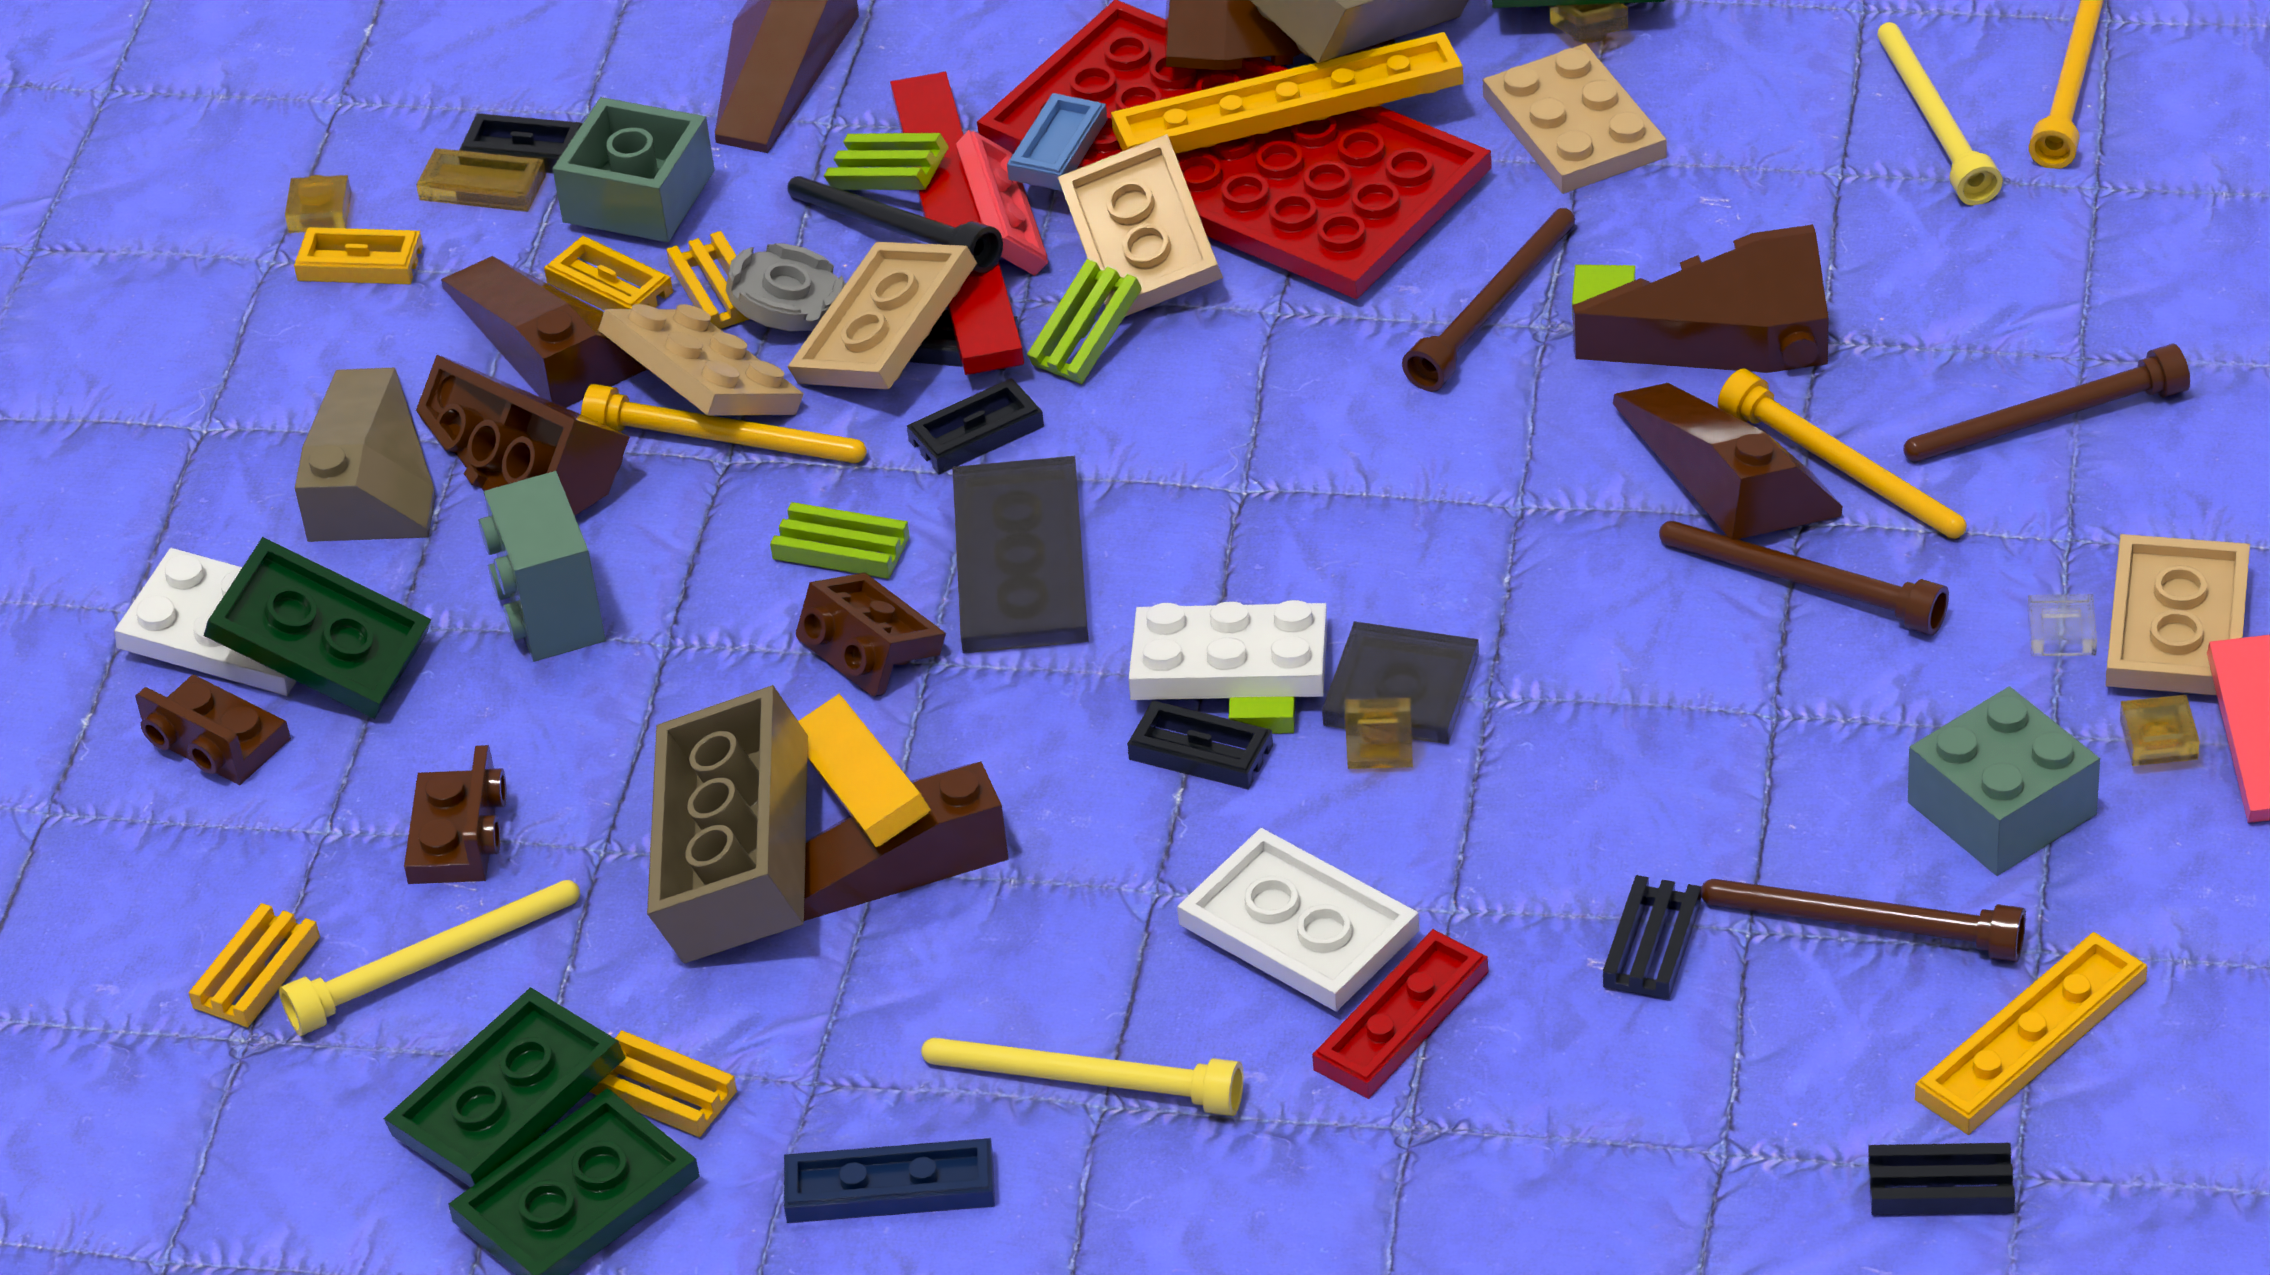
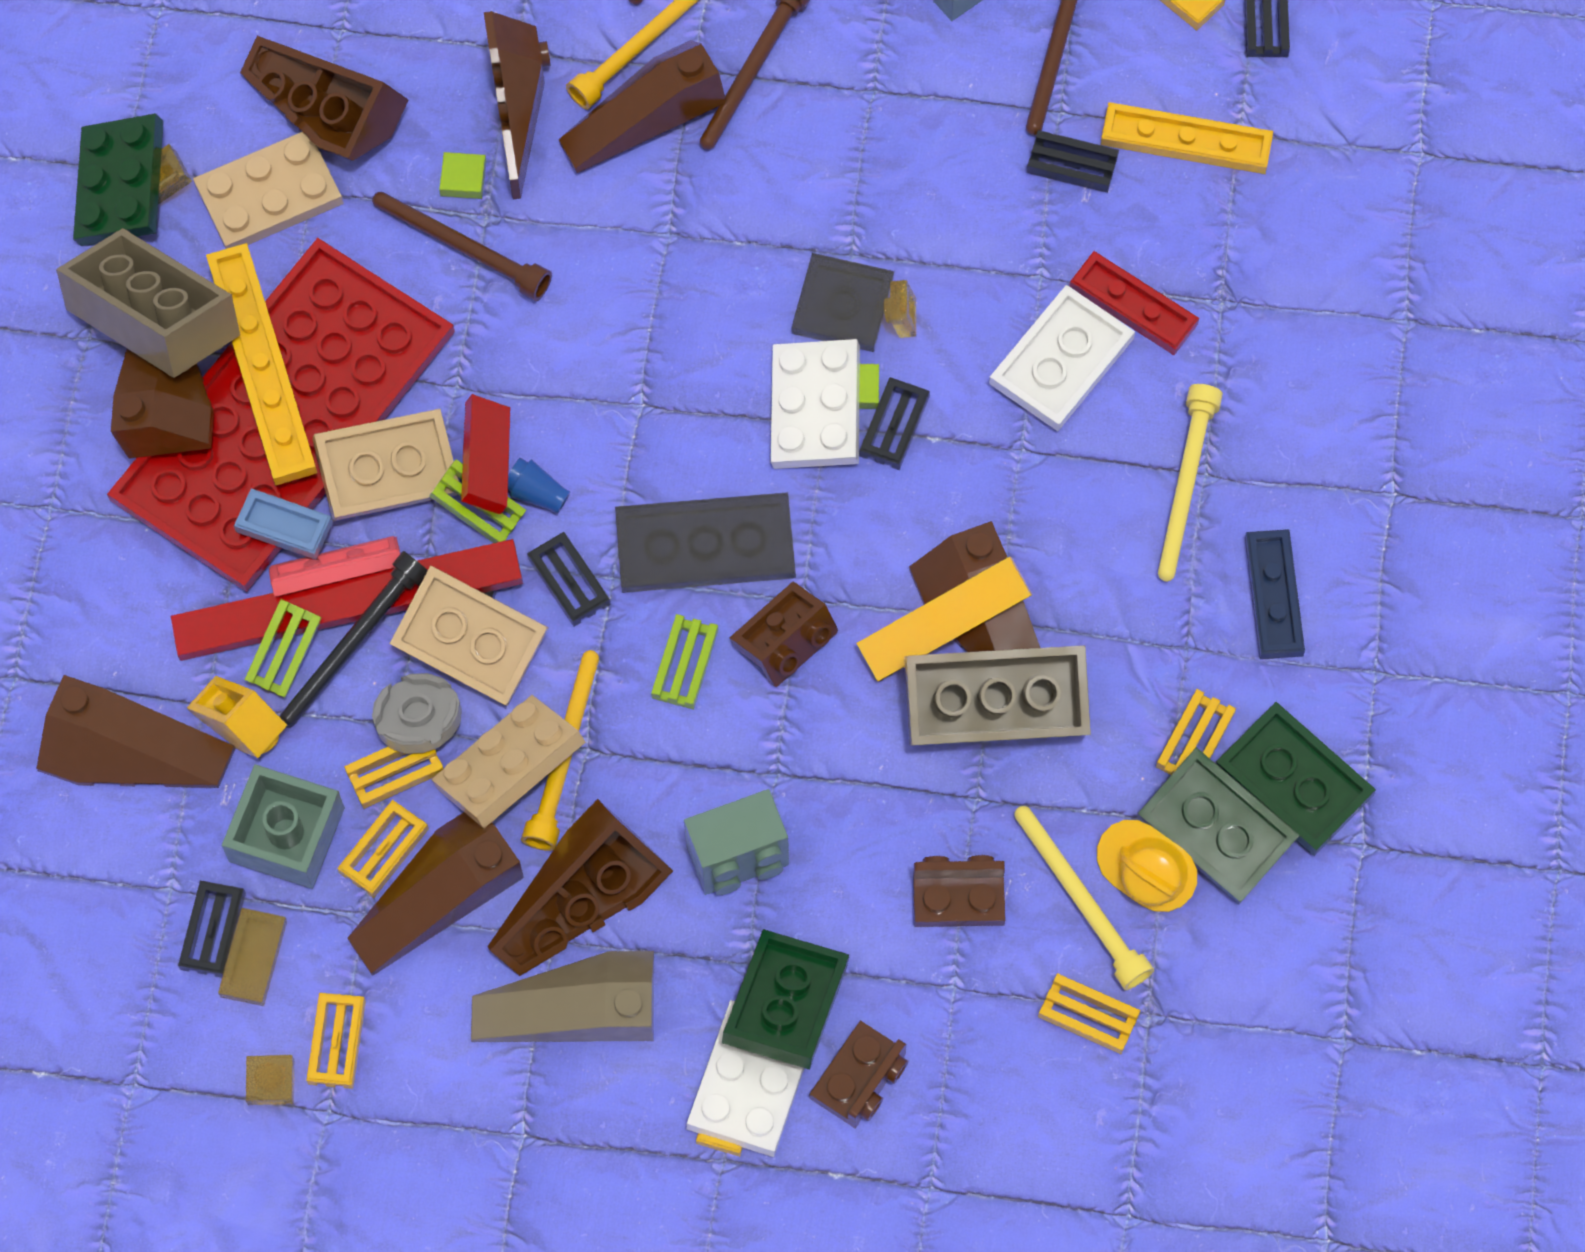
camera: 95 degrees left, 25 degrees up
none -> yellow slope [187,676,287,758]
none -> reddish brown wedge [240,35,408,161]
none -> red tile [461,394,511,515]
none -> blue cone [508,458,570,514]
none -> yellow piece [1097,820,1197,912]
none -> yellow tile [1101,102,1273,174]

